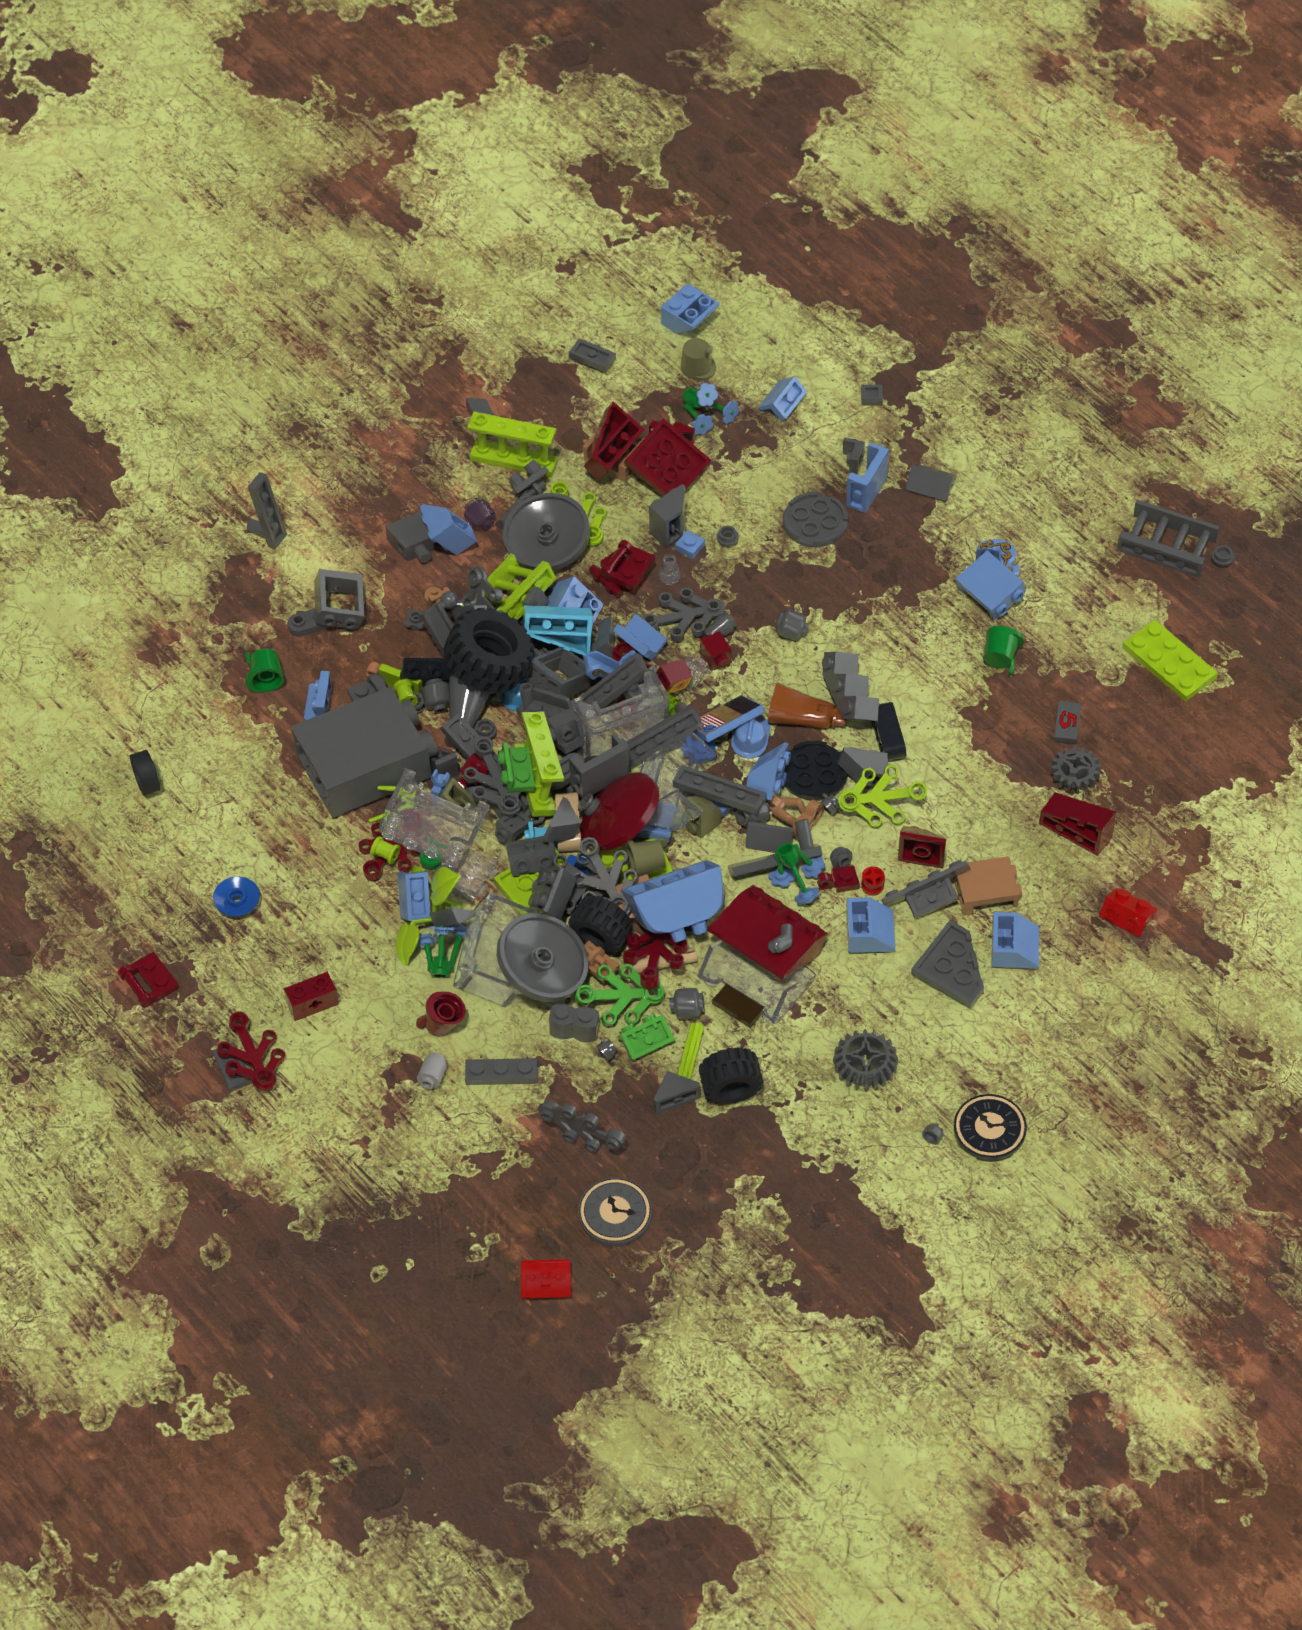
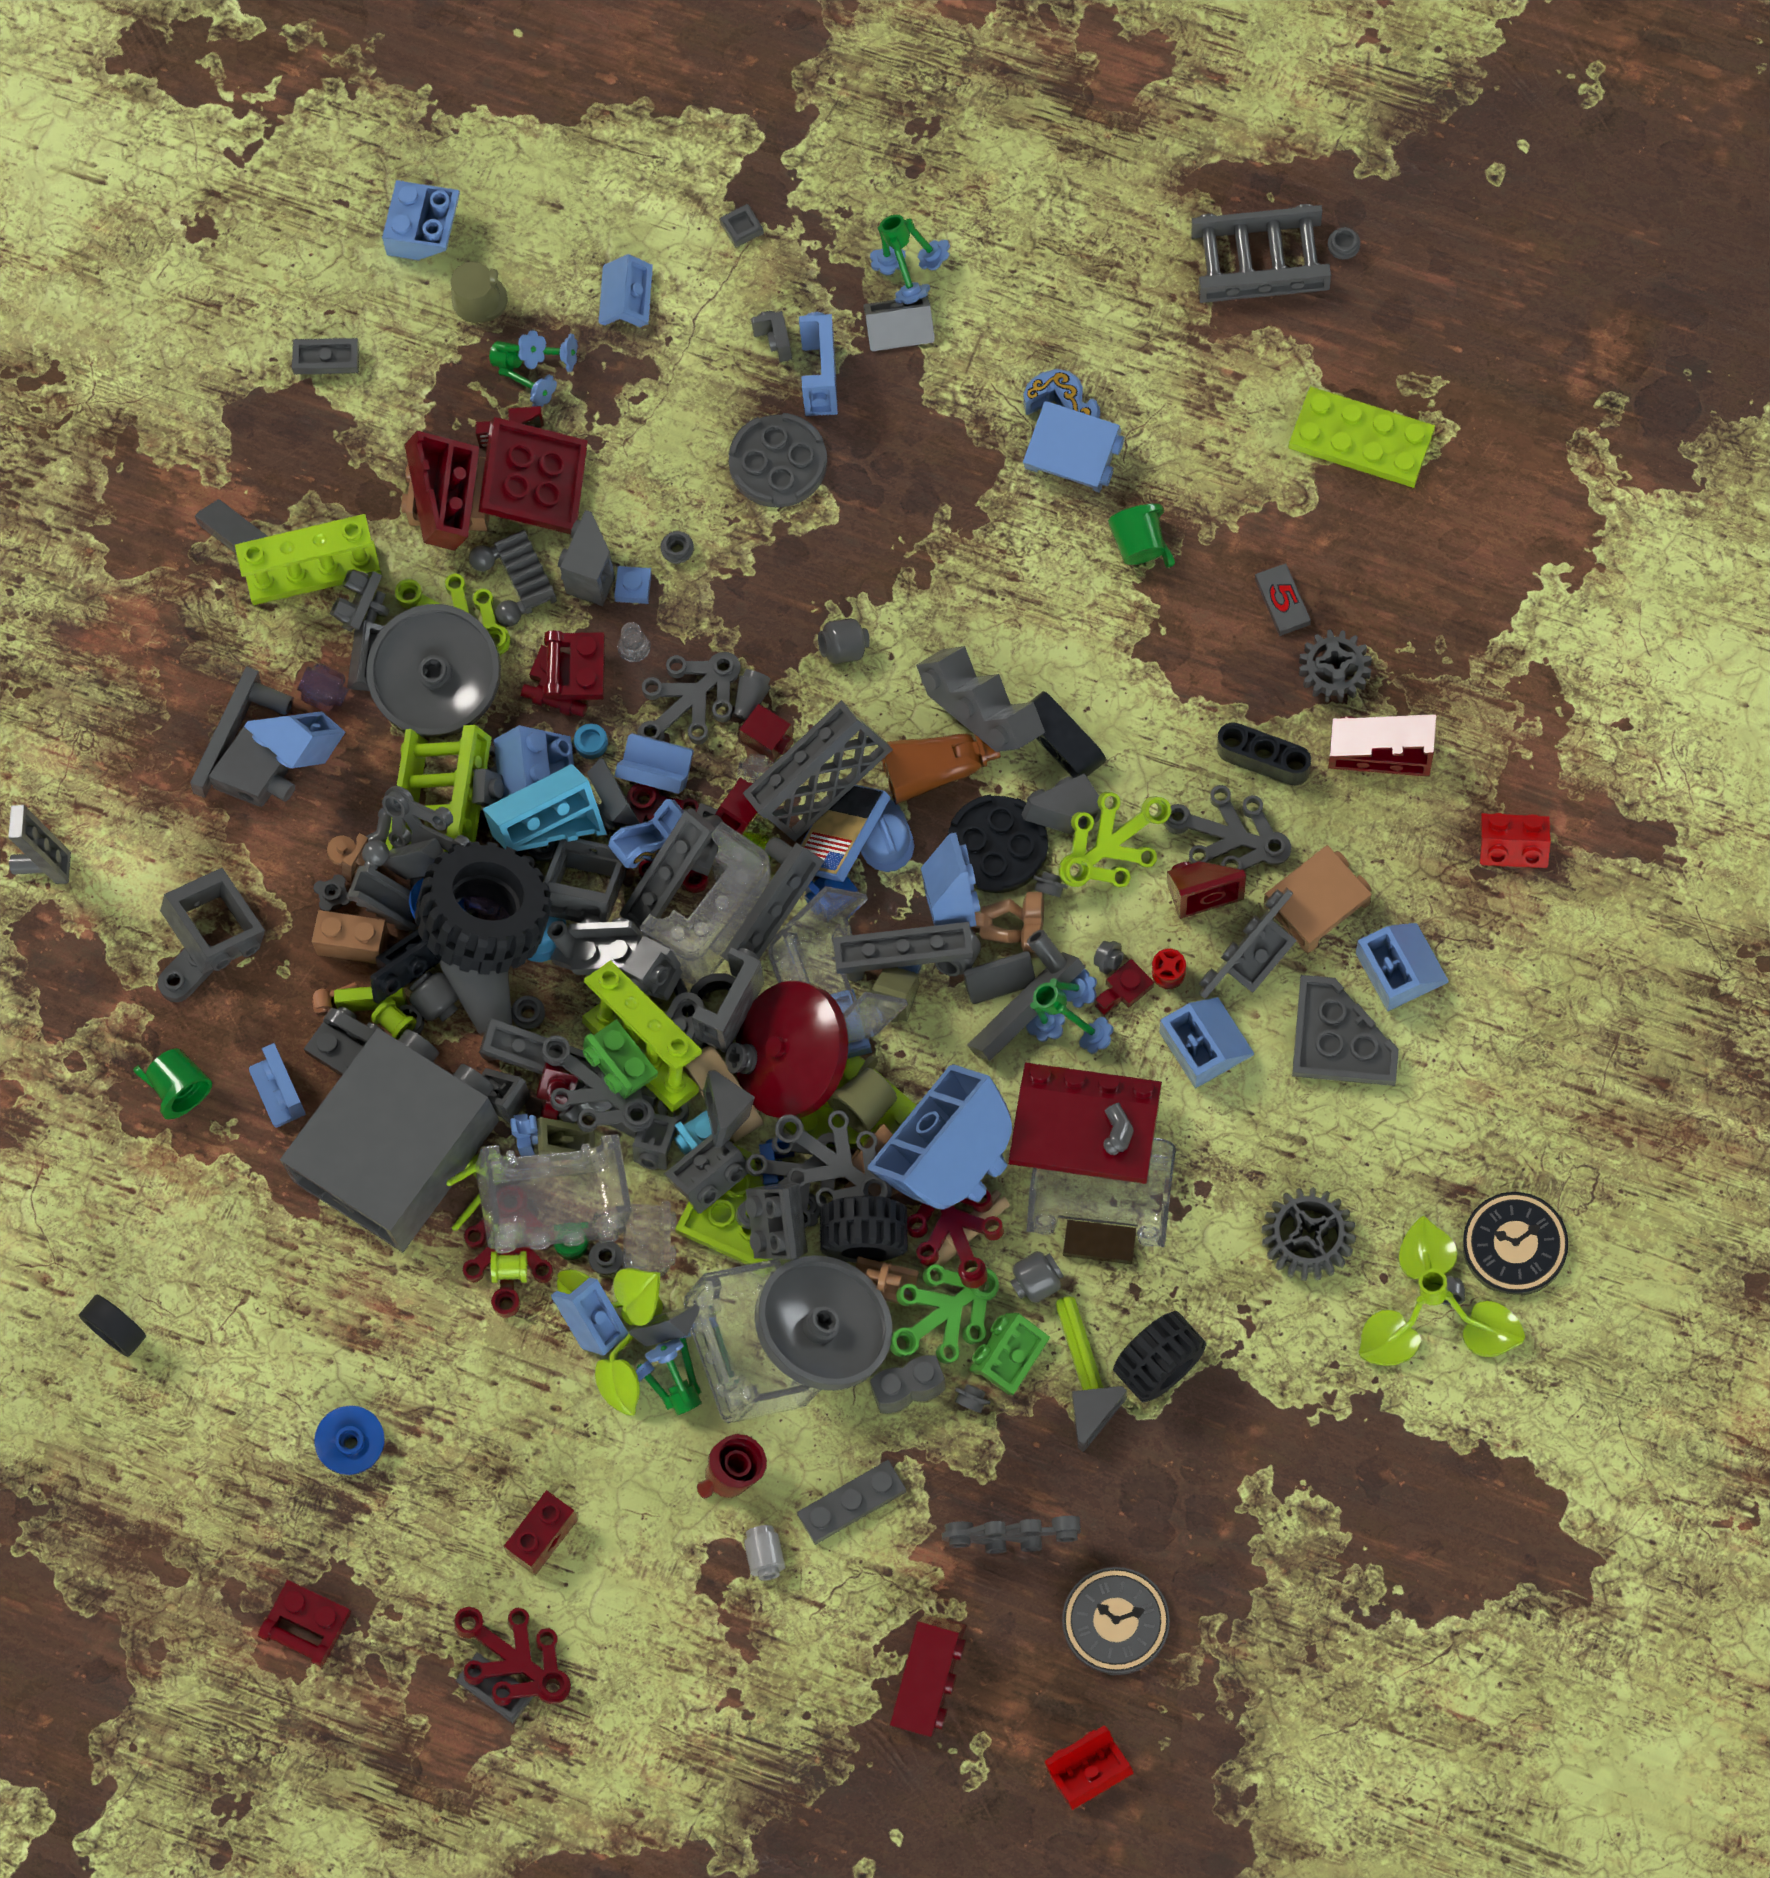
camera: 25 degrees left, 15 degrees up
none -> dark grey piece [190,666,294,798]
none -> medium nougat brick [312,910,390,964]
none -> dark grey gear [469,530,557,627]
none -> dark azure tile [574,724,608,759]
none -> dark grey fence [743,700,893,842]
none -> plant [870,214,950,304]
none -> dark red wedge [890,1614,967,1737]
none -> dark grey plant [1164,785,1291,870]
none -> black beam [1217,722,1311,786]
none -> lime plant [1359,1216,1525,1366]

